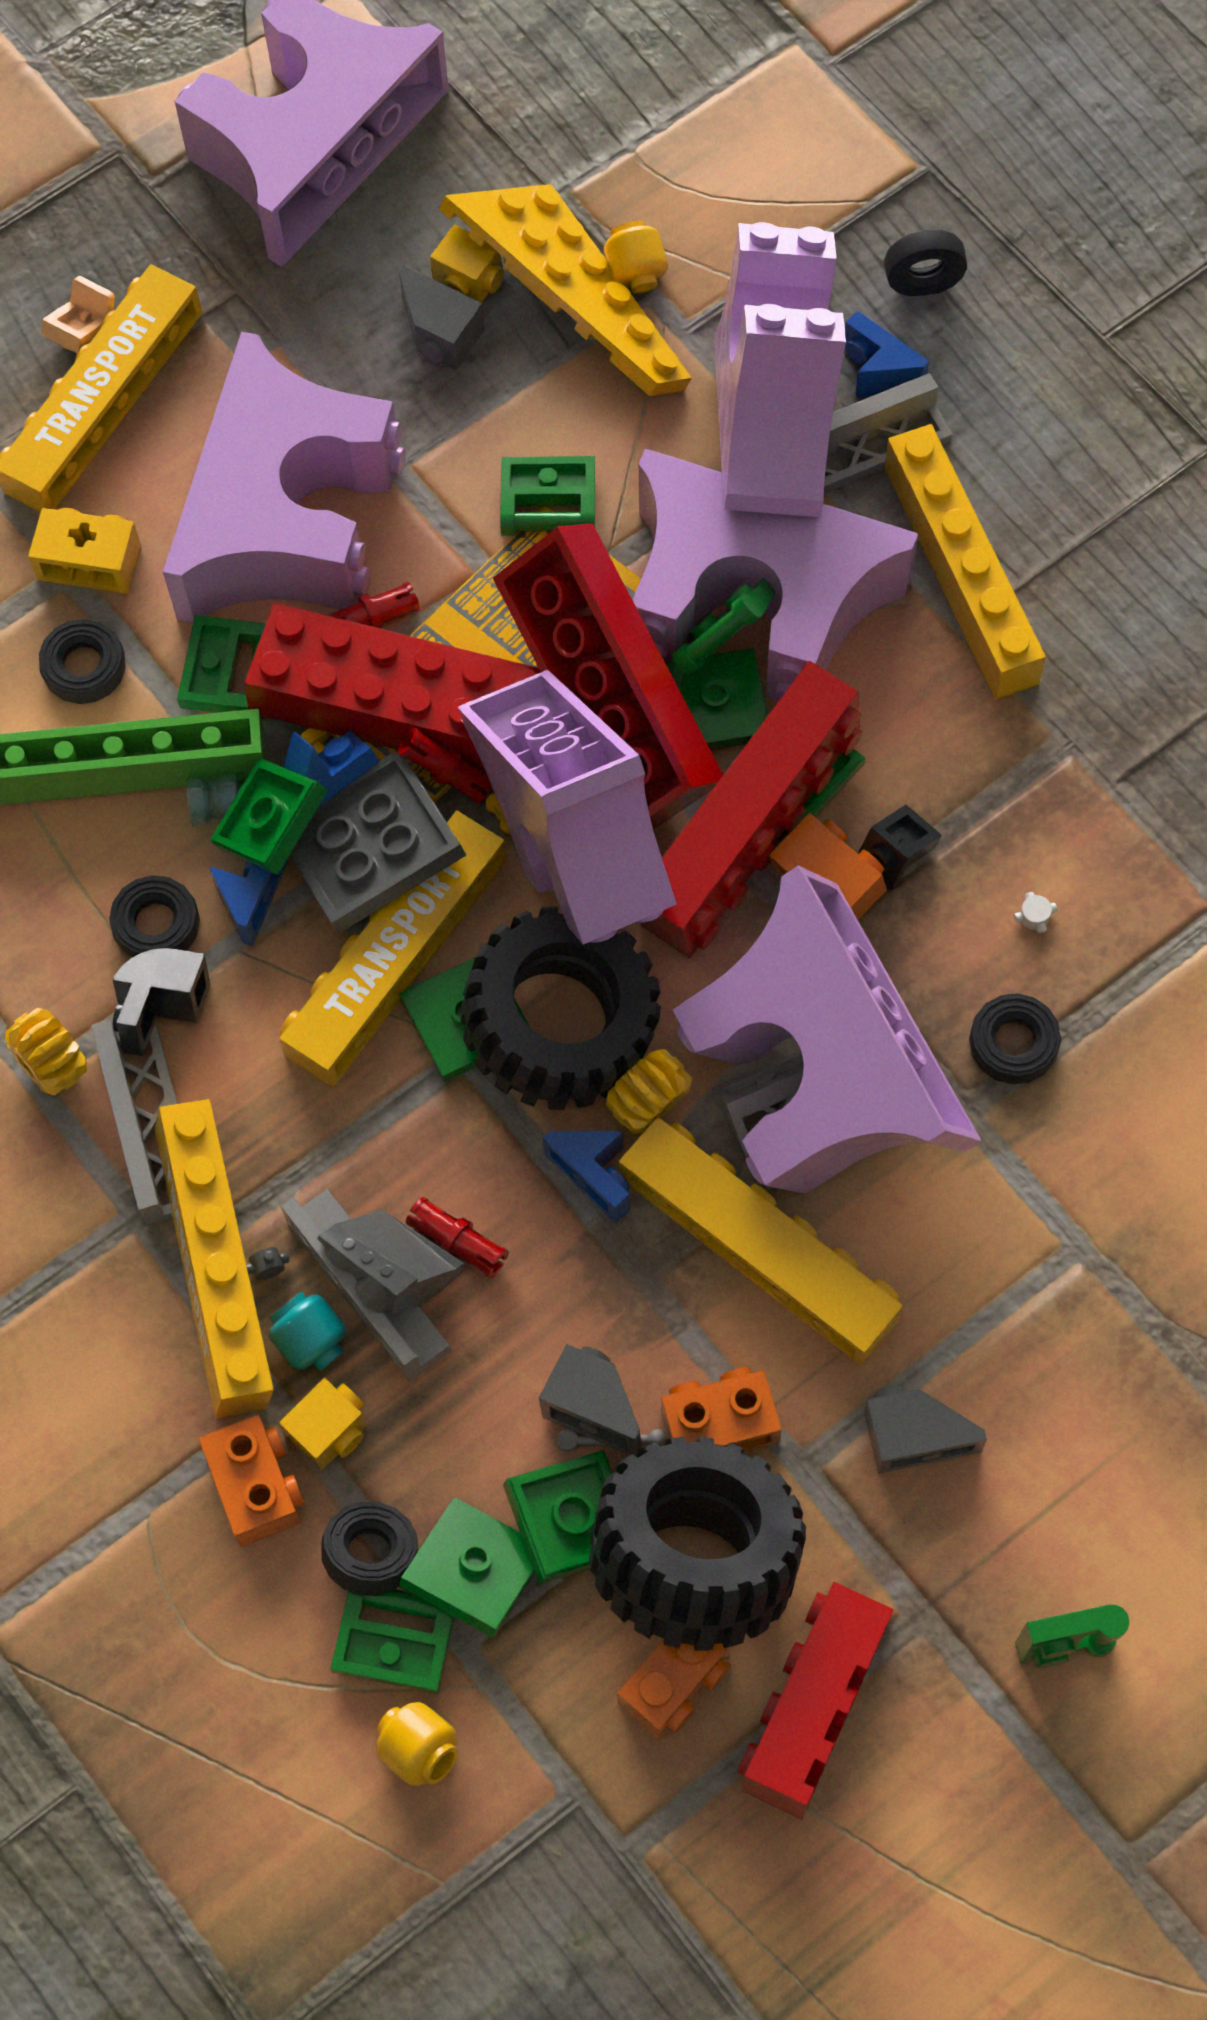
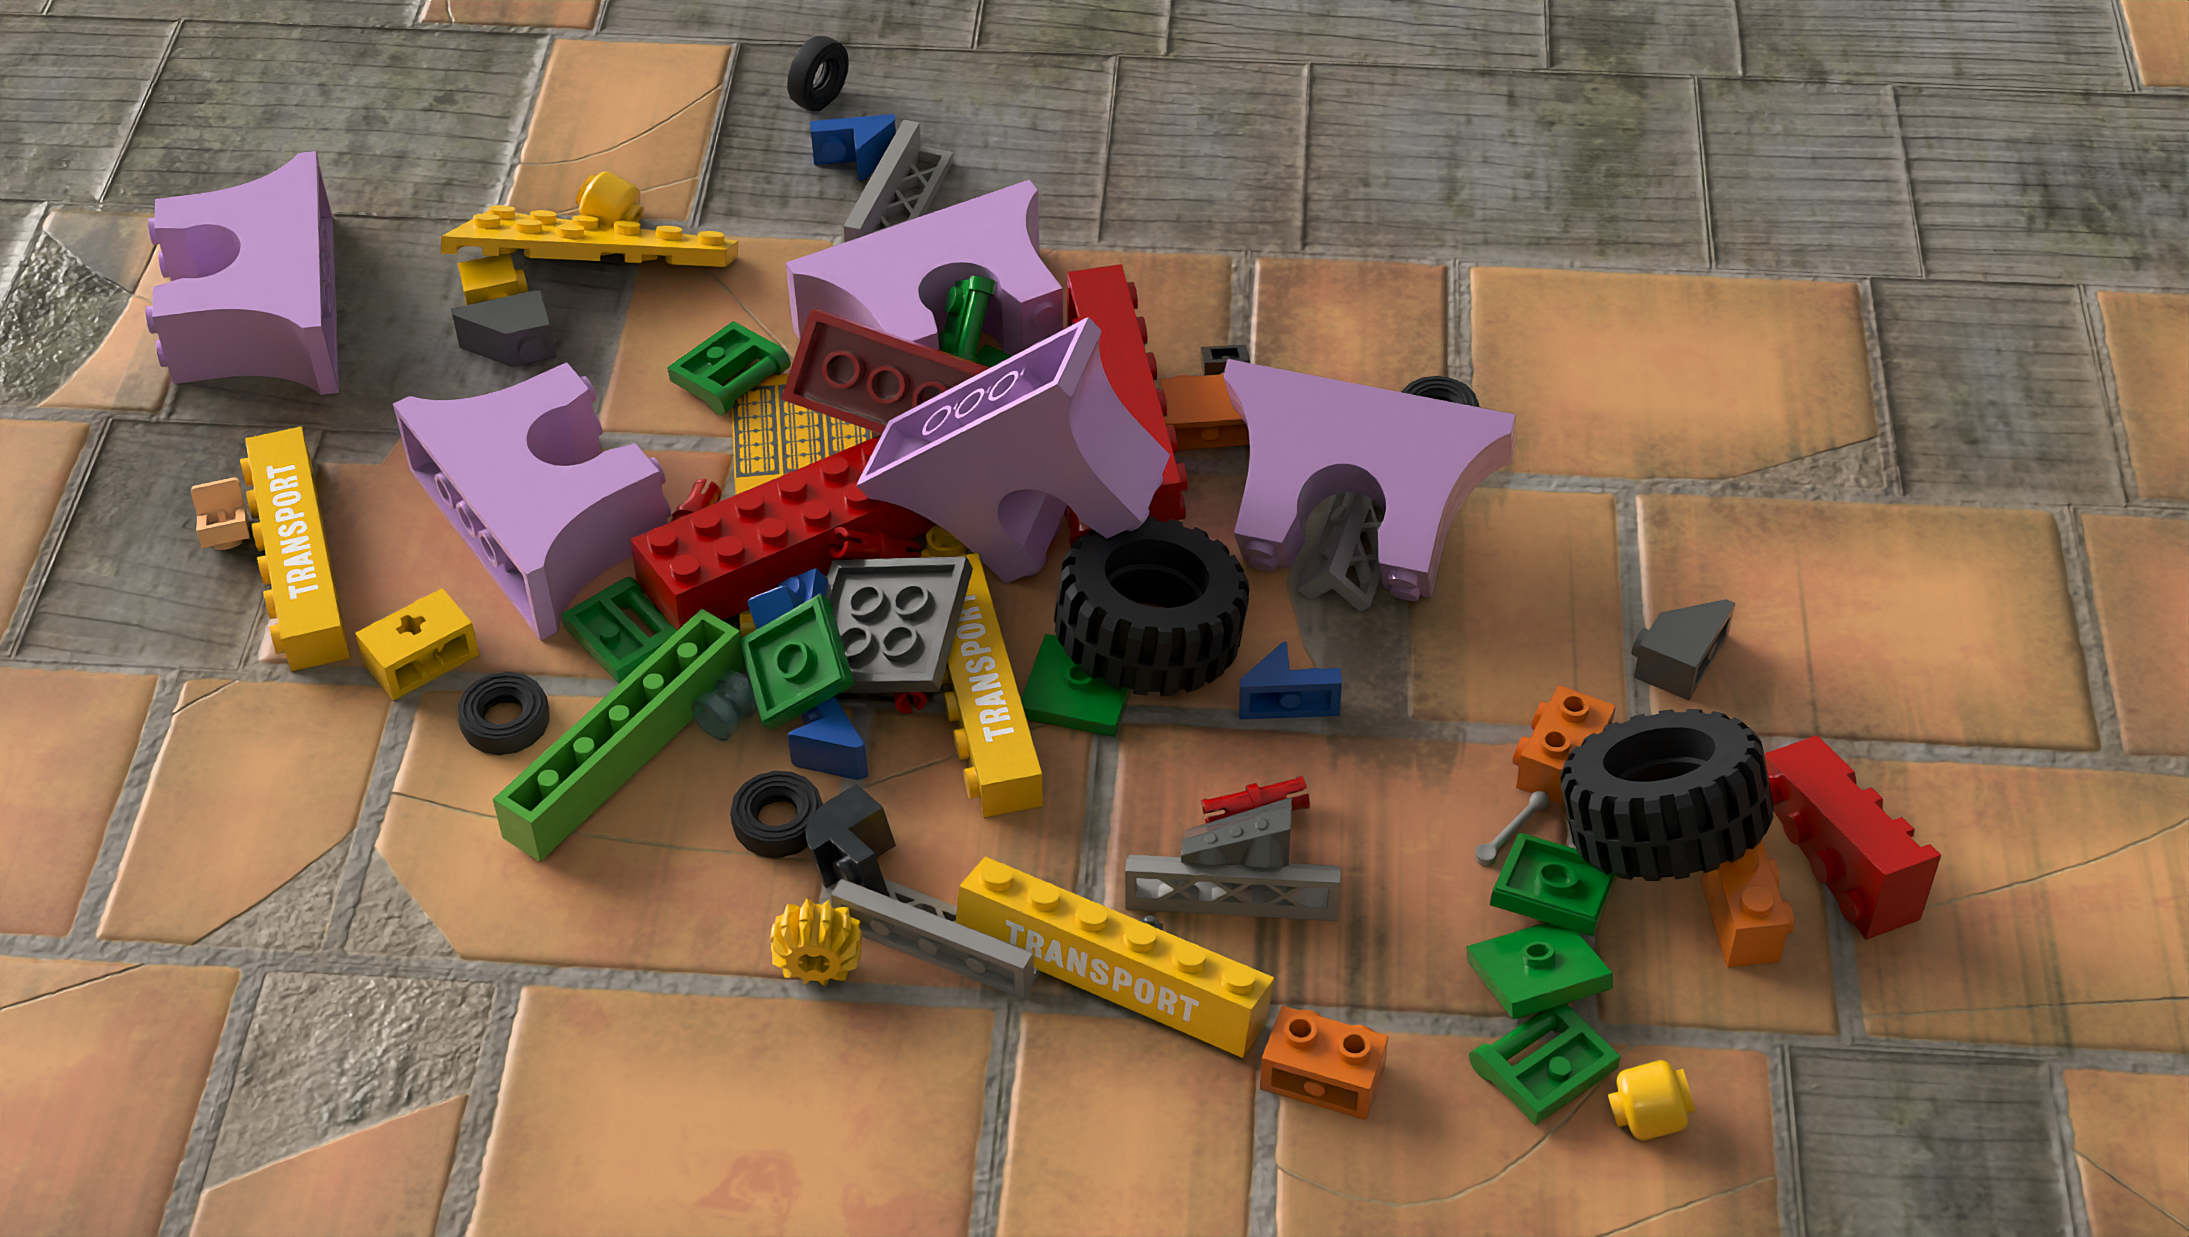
camera: 50 degrees left, 20 degrees down
teal head [269,1291,347,1371] -> none
yellow brick [279,1377,366,1471] -> none
black tyre [321,1502,418,1596] -> none
dark grey slope [539,1344,642,1457] -> none
yellow gear [606,1049,693,1134] -> none
yellow brick [619,1117,903,1366] -> none
lavender piece [714,222,846,517] -> none
yellow brick [884,424,1046,700] -> none
white piece [1014,892,1057,934] -> none
green plate [1015,1604,1130,1668] -> none

